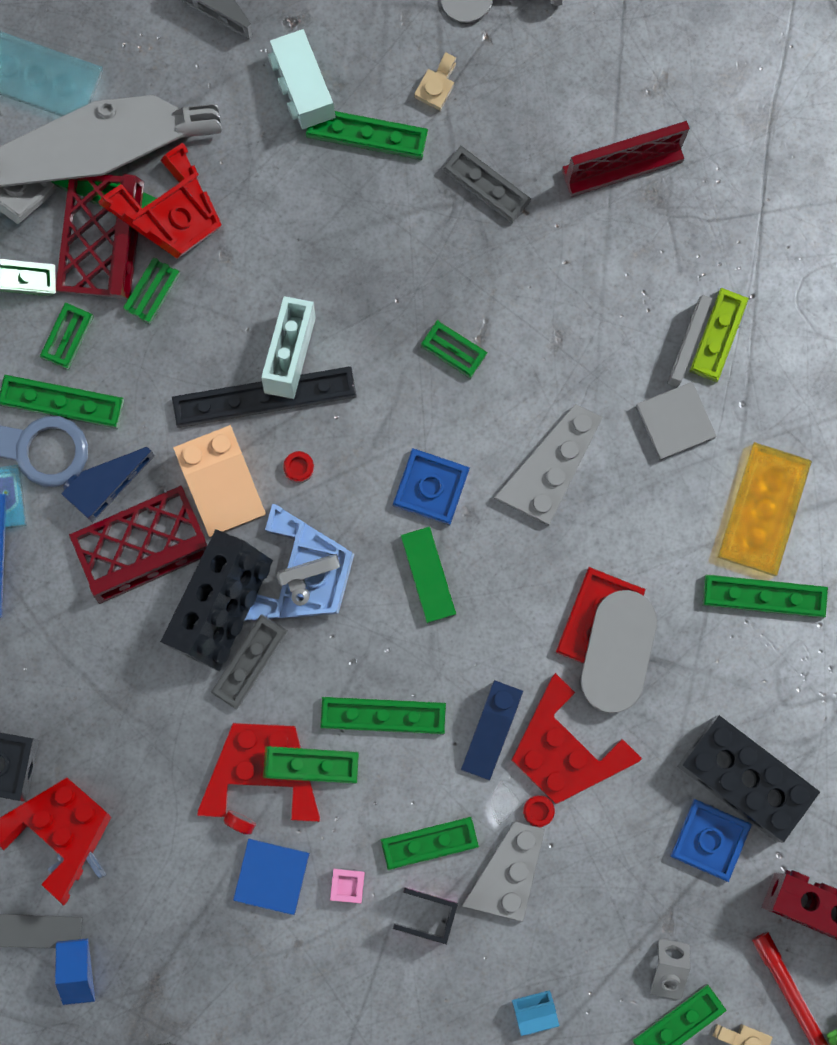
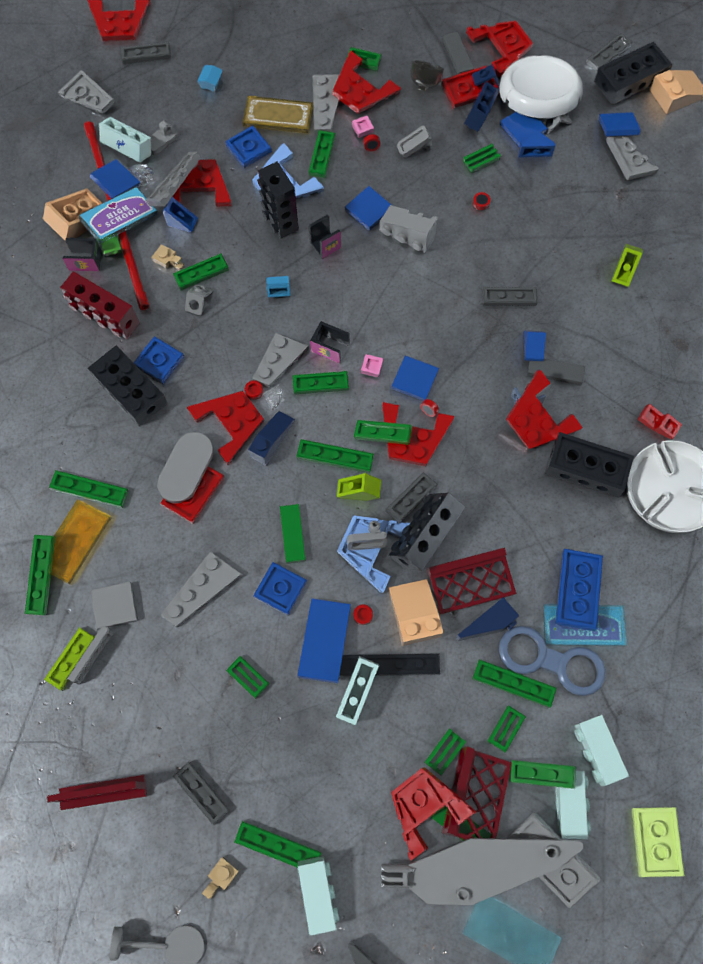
camera: 165 degrees left, 10 degrees down
none -> green tile [24,535,55,615]
none -> blue tile [297,599,351,684]
none -> lime slope [337,473,381,501]

